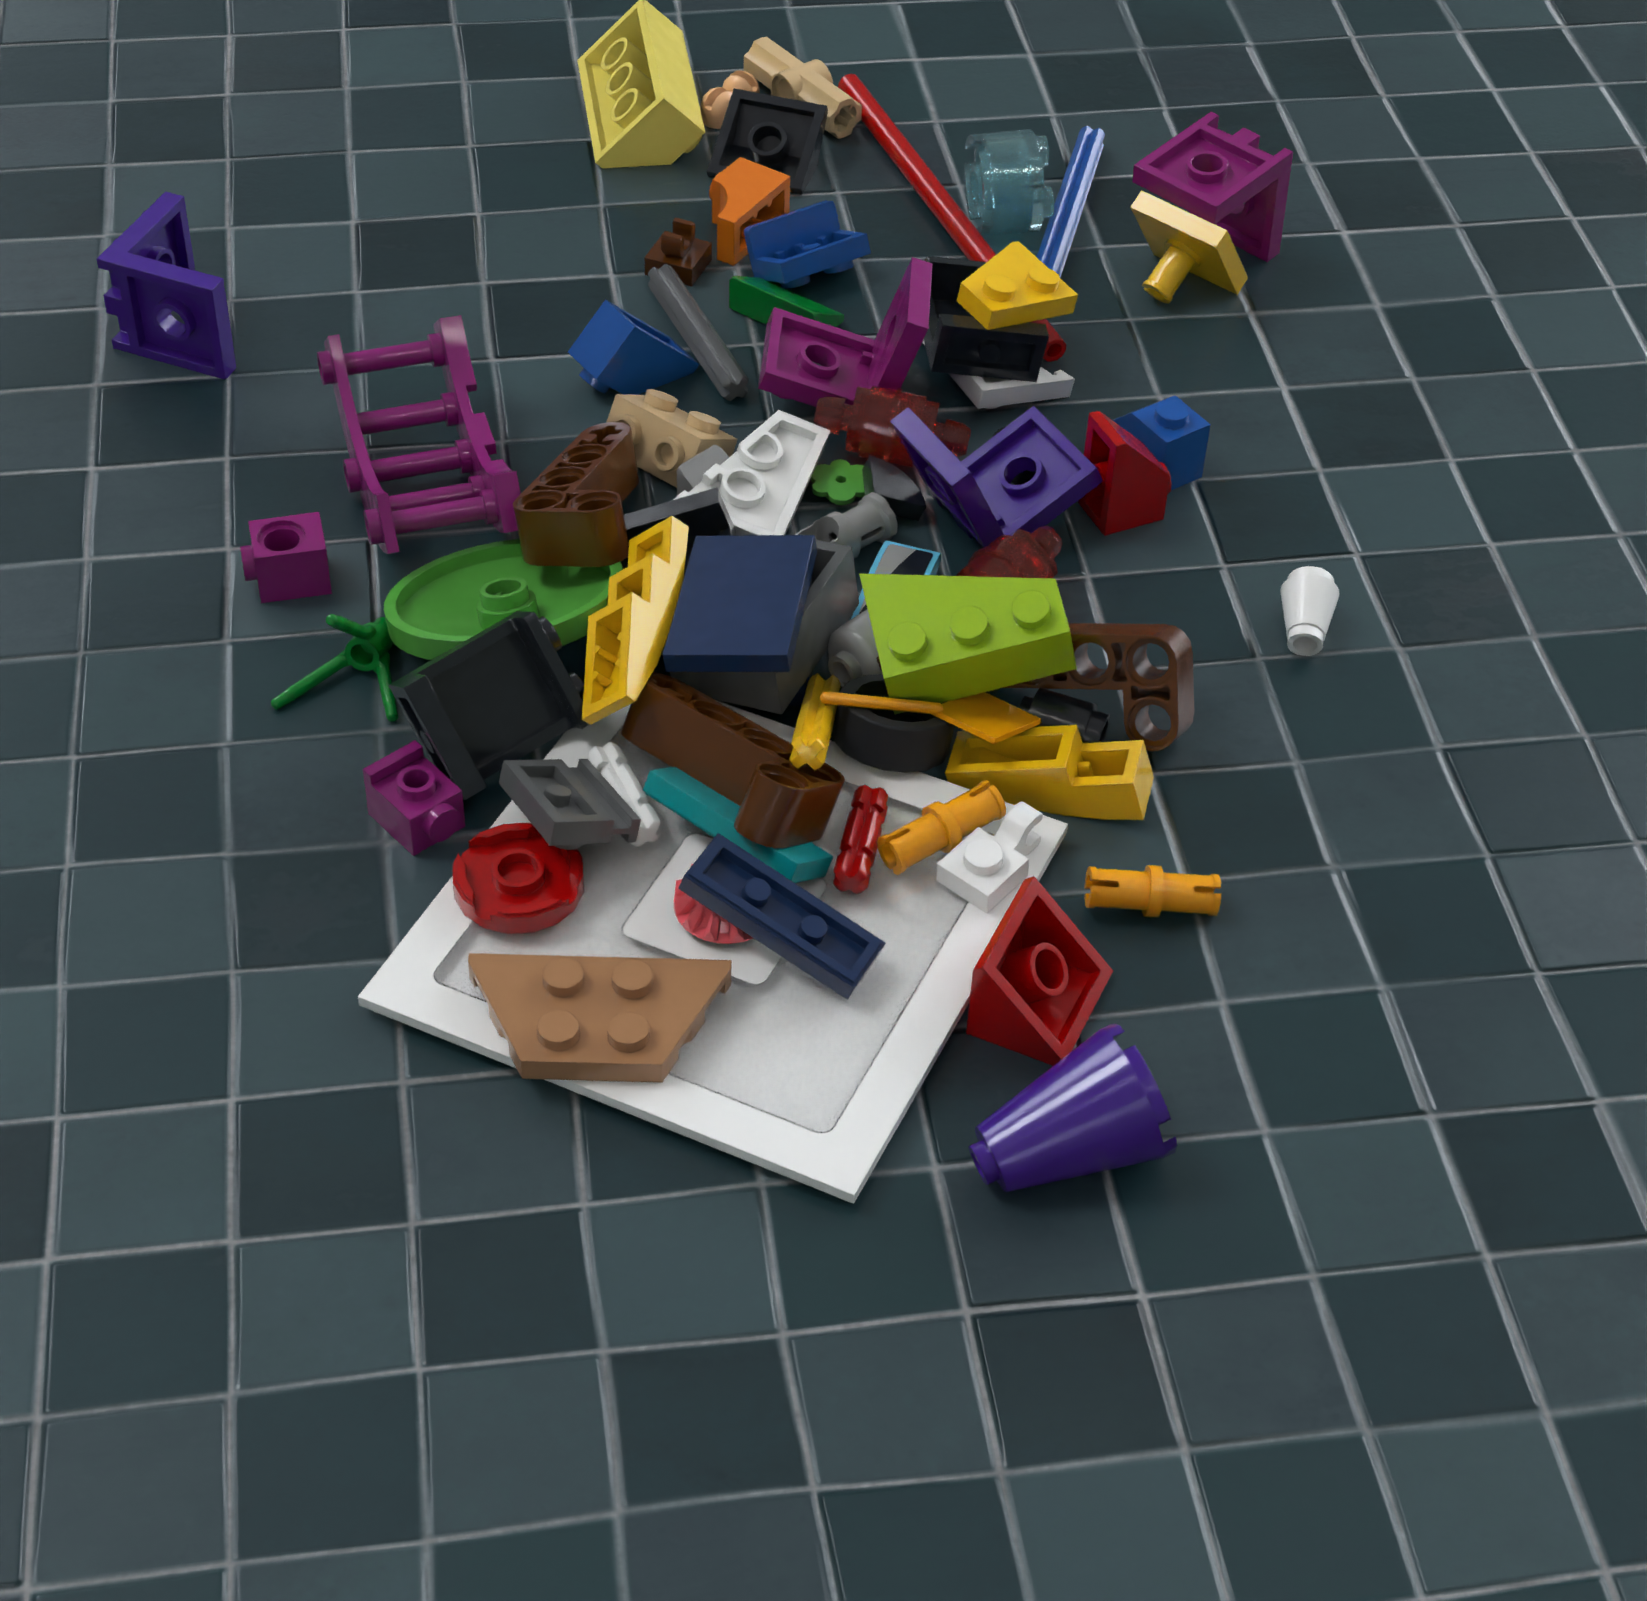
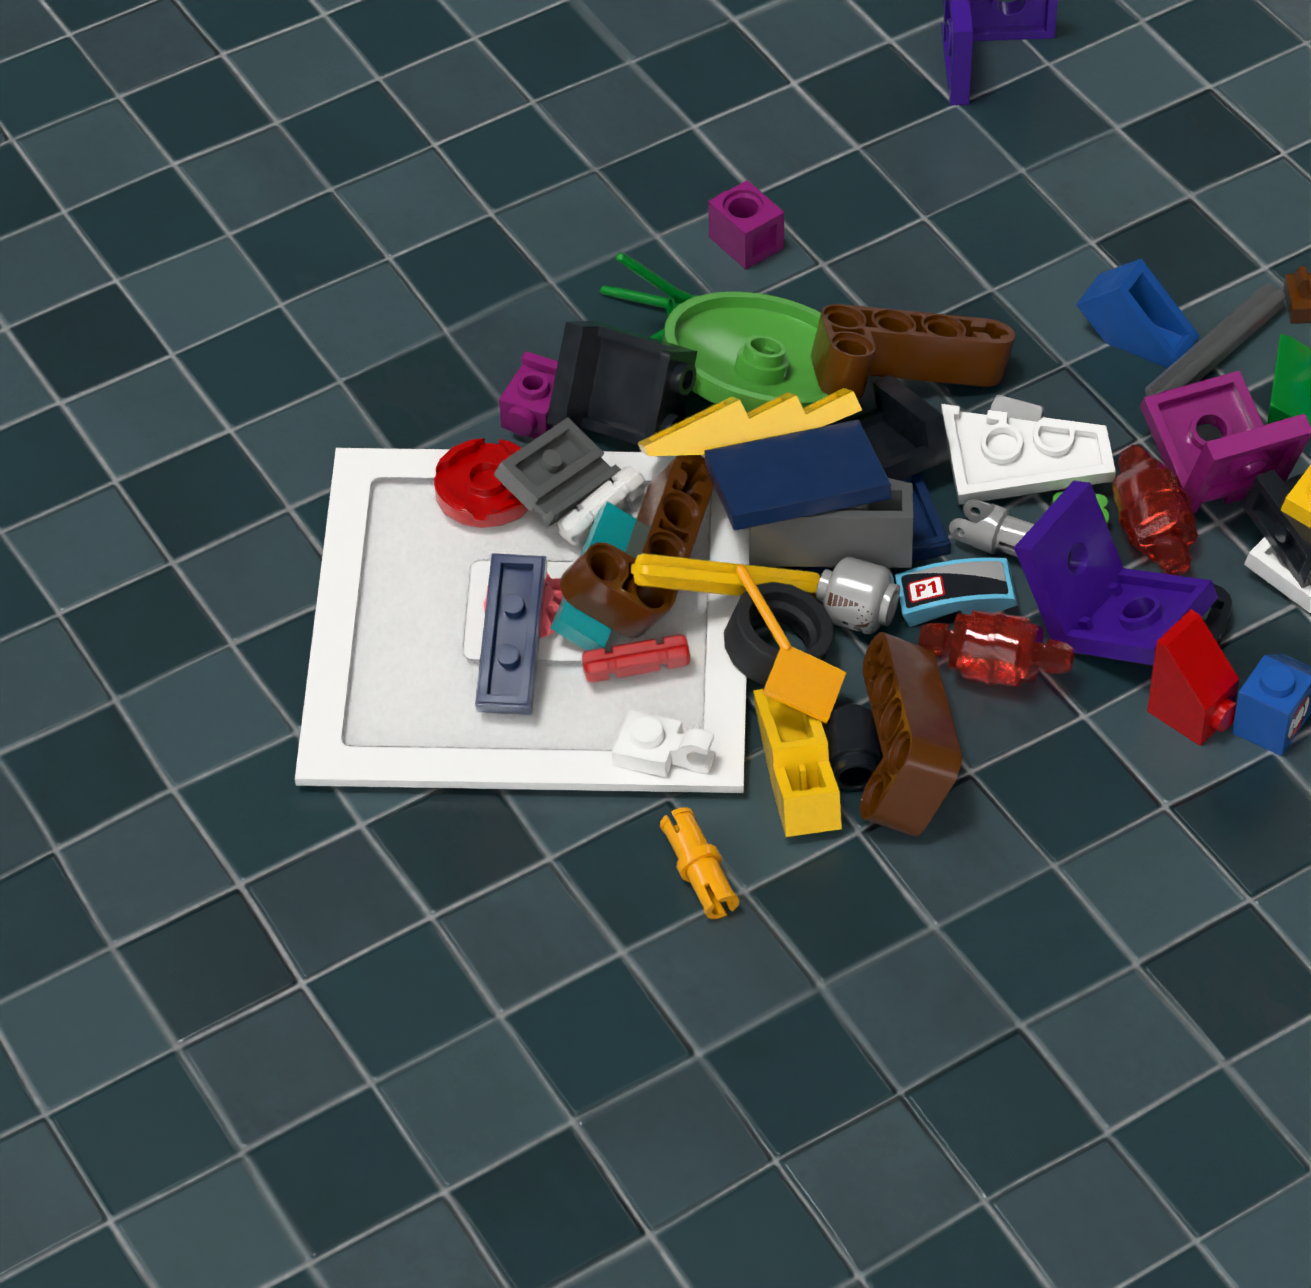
camera: 70 degrees right, 5 degrees up
magenta fence [317,315,521,554] -> none
medium nougat wing [468,953,732,1082] -> none
tan bracket [606,389,738,488] -> none
lime wedge [859,573,1077,715] -> none
light orange pin [877,780,1006,875] -> none
red slope [966,876,1113,1066] -> none
dark purple cone [968,1023,1178,1192] -> none
white cone [1280,566,1340,656] -> none

